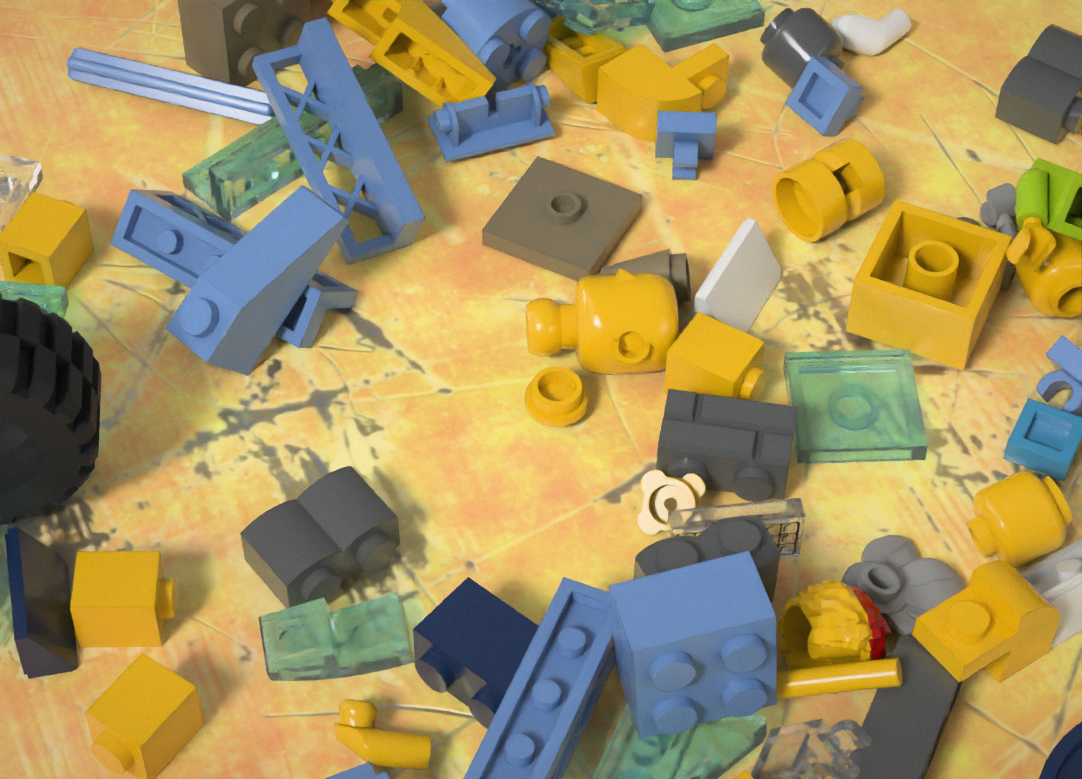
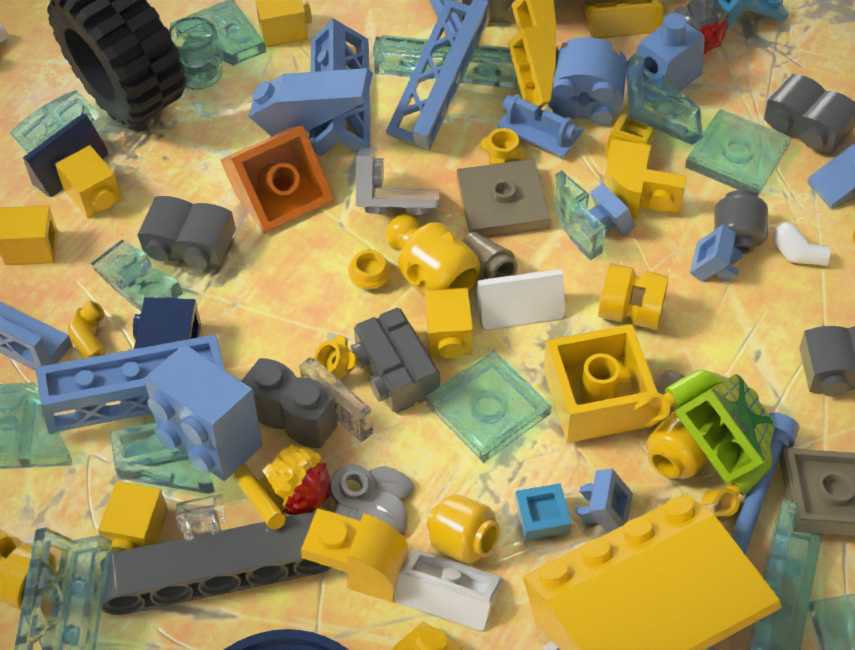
camera: 55 degrees right, 5 degrees up
none -> orange slope [220,126,335,233]
none -> light grey bracket [356,148,439,215]
none -> yellow plate [480,128,526,164]
none -> clear light blue slope [553,170,606,261]

